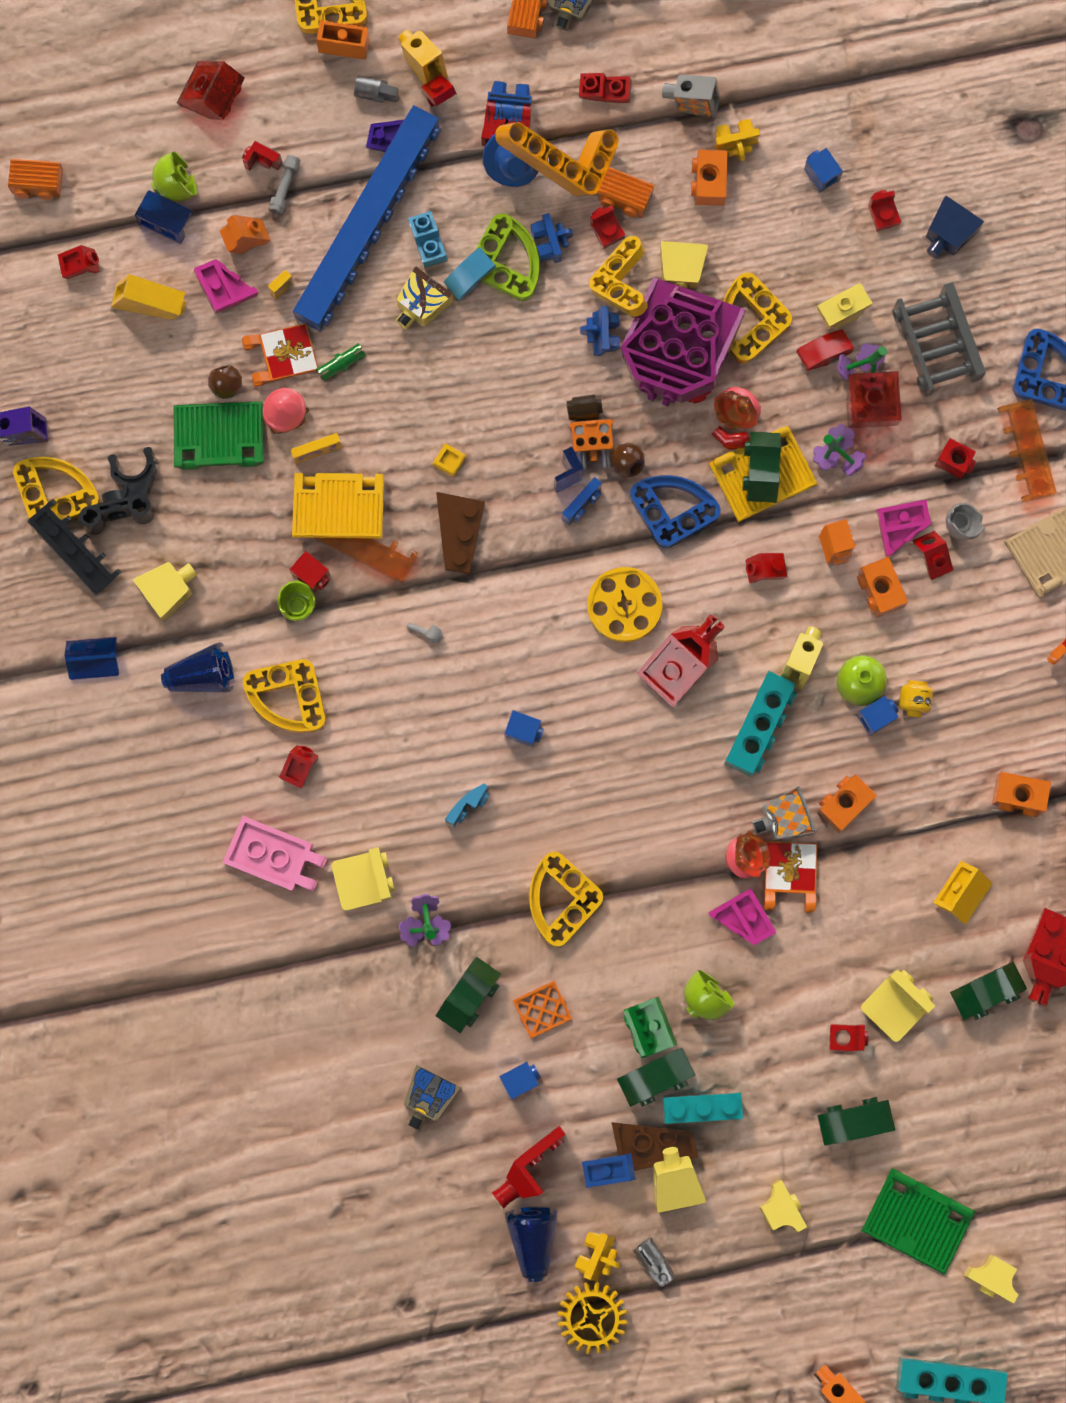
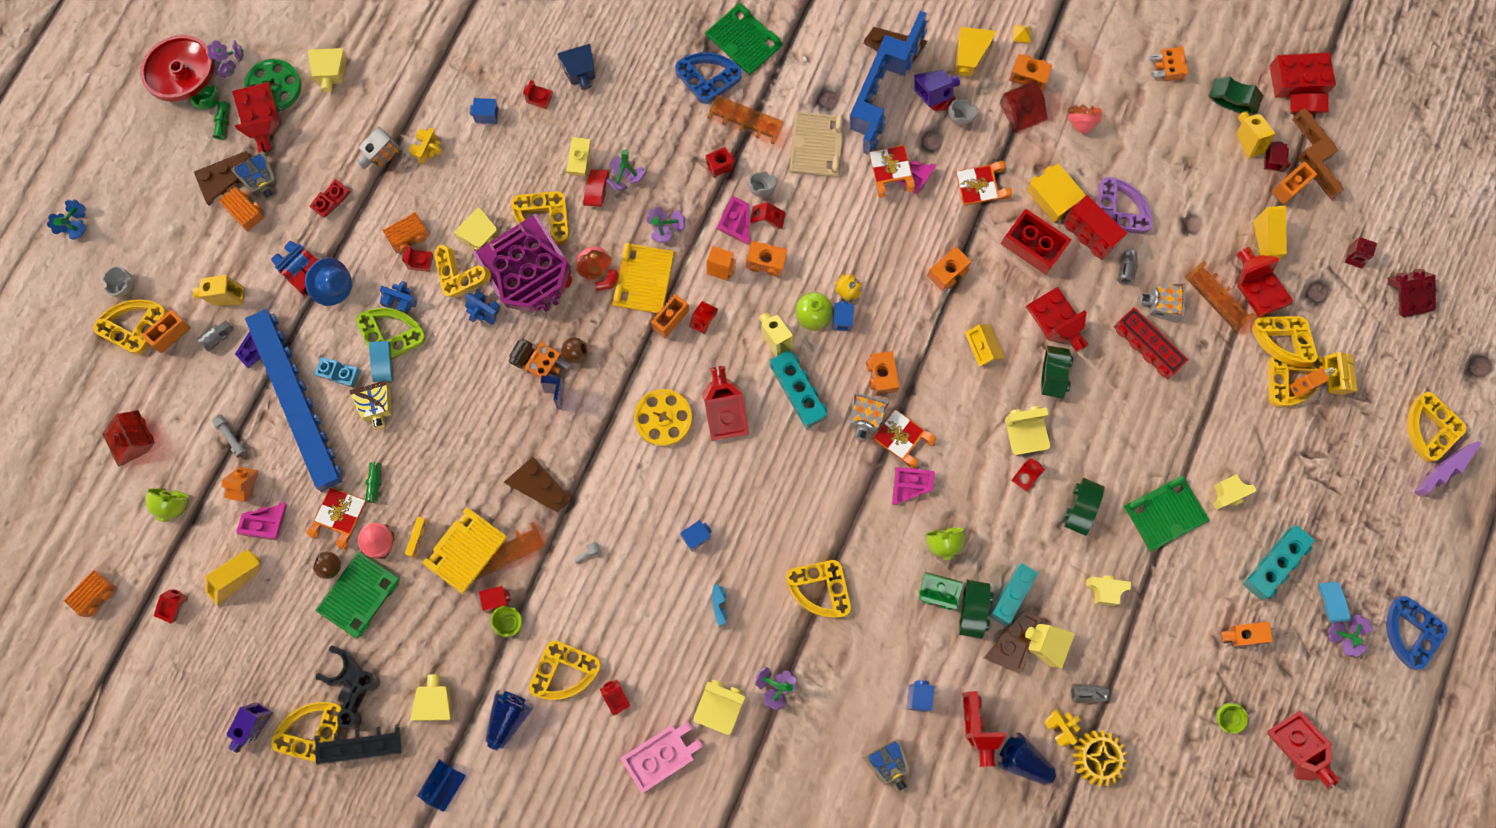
camera: 60 degrees left, 5 degrees down
clear blue panel [135,190,192,244] -> none
red bracket [242,141,283,171] -> none
yellow tile [268,270,294,300] -> none
red bracket [421,74,457,107] -> none
yellow tile [432,443,466,478] -> none
dark green brick [435,957,502,1034] -> none
light orange beam [495,122,619,197] -> none
orange window [513,981,572,1039] -> none
blue plate [561,477,602,525] -> none
blue plate [582,1154,636,1188] -> none
blue beam [630,475,721,548] -> none
orange brick [691,150,727,206] -> none
clear orange hair [725,831,771,879] -> none
dark green brick [742,432,781,503] -> none
clear red slope [846,371,902,428] -> none
dark grey fence [892,282,986,397] -> none
none -> orange brick [651,294,689,339]

